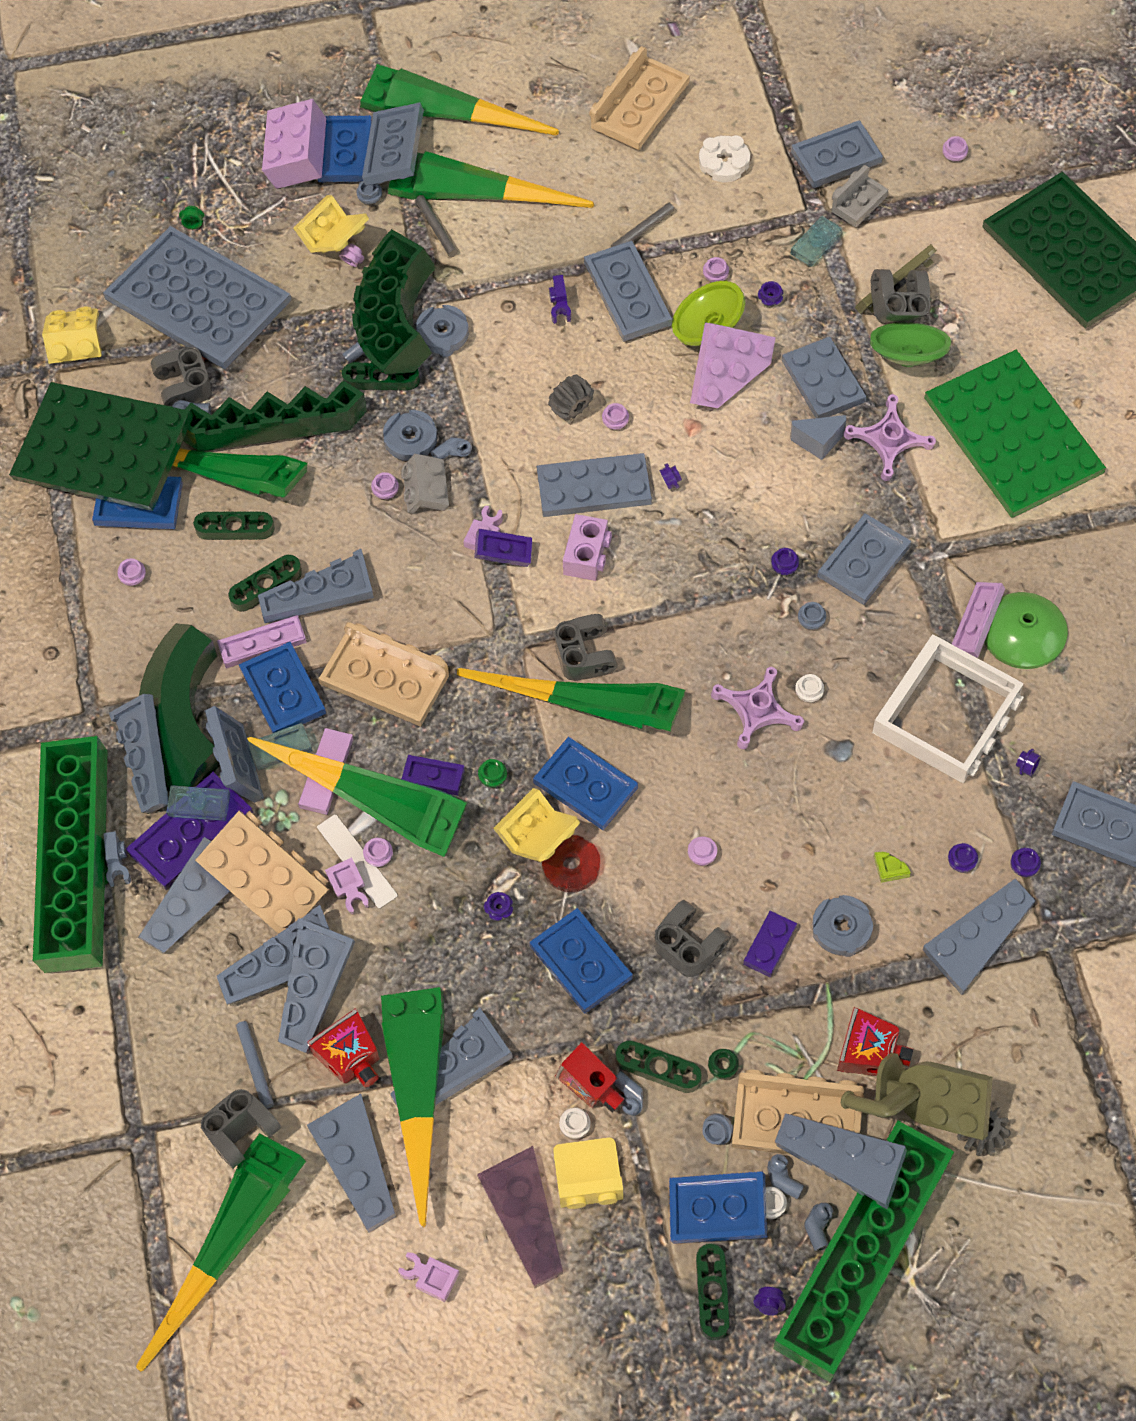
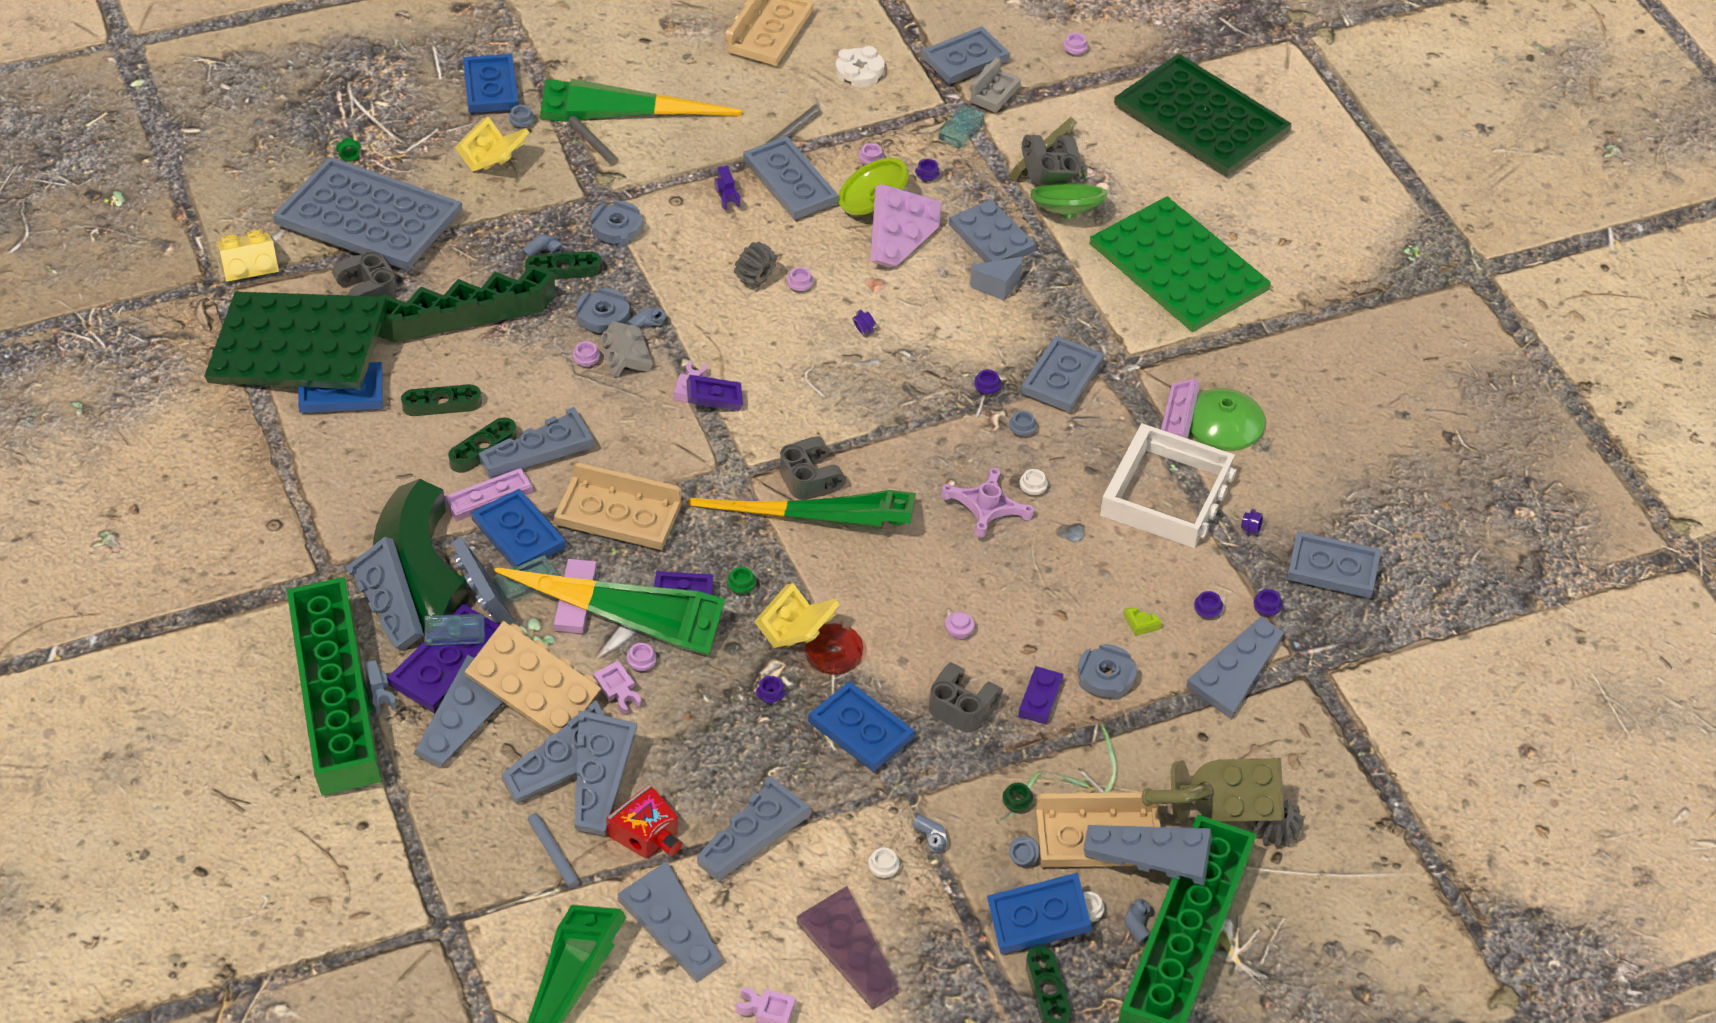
camera: 15 degrees left, 15 degrees down
lavender plate [117,558,146,586] -> none
green plate [173,449,308,498] -> none
dark grey piece [201,1089,282,1169] -> none
lavender brick [262,99,326,189] -> none
white sticker [317,815,397,908] -> none
lavender plate [339,244,364,267] -> none
dark green brick [352,229,436,374] -> none
green plate [360,64,559,136] -> none
sand blue plate [362,103,424,185] -> none
green plate [381,987,445,1228] -> none
blue plate [533,736,638,831] -> none
sand blue plate [536,453,652,517] -> none
light yellow bracket [553,1138,623,1209] -> none
red torso [555,1042,625,1113] -> none
lavender brick [563,514,612,581] -> none
dark green beam [616,1040,702,1093] -> none
dark purple plate [753,1287,786,1315] -> none
sand blue arm [767,1154,804,1200] -> none
red torso [837,1007,914,1076] -> none
lavender piece [843,394,936,481] -> none

